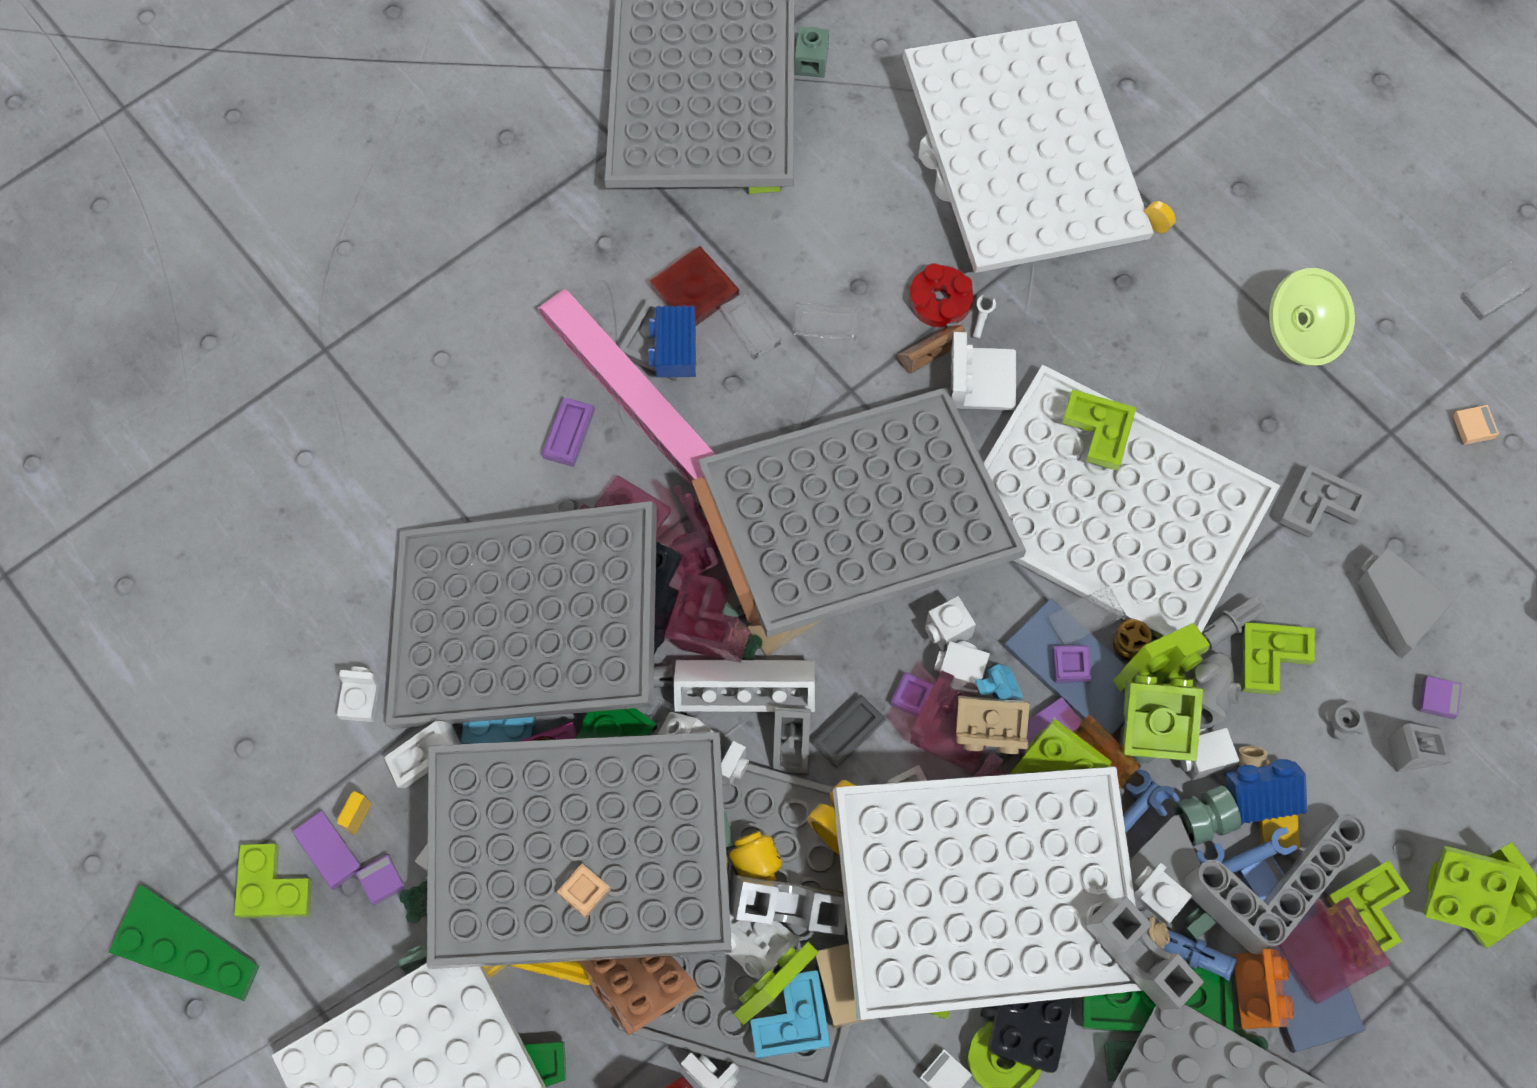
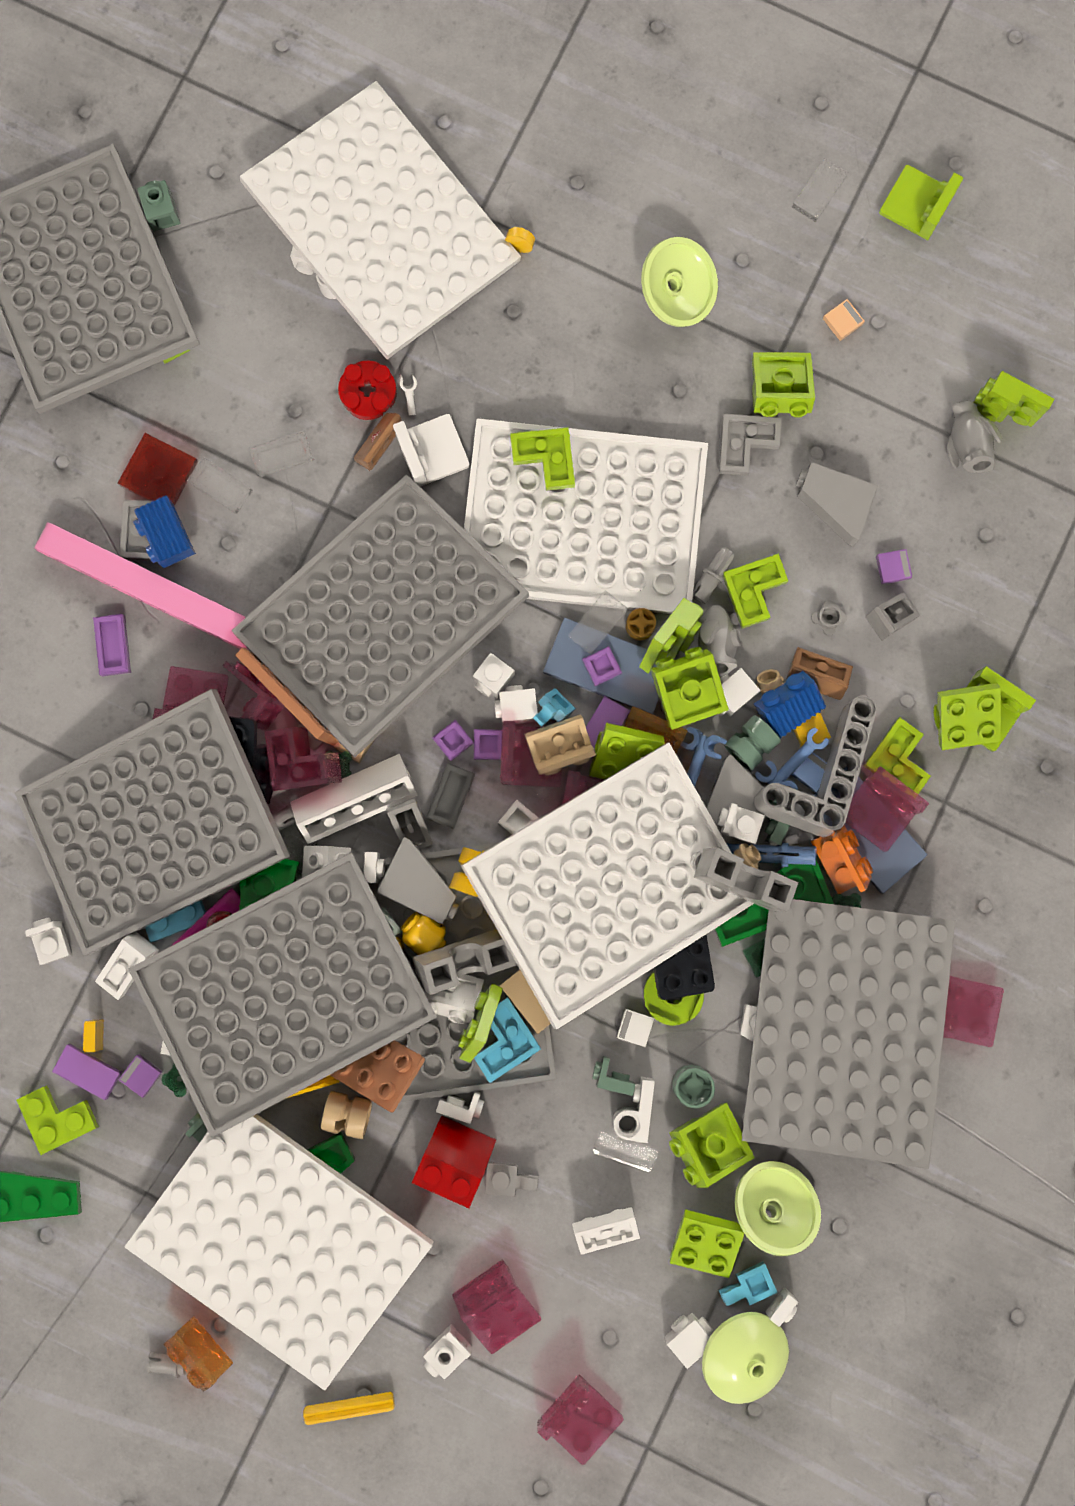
camera: 25 degrees left, 15 degrees up
light nougat tile [557,863,611,919] -> none
none -> tan wheel [321,1091,372,1140]
none -> light grey slope [377,837,460,924]
none -> medium lavender tile [432,720,474,761]
none -> lime plate [752,352,815,418]
none -> medium nougat slope [786,647,853,700]

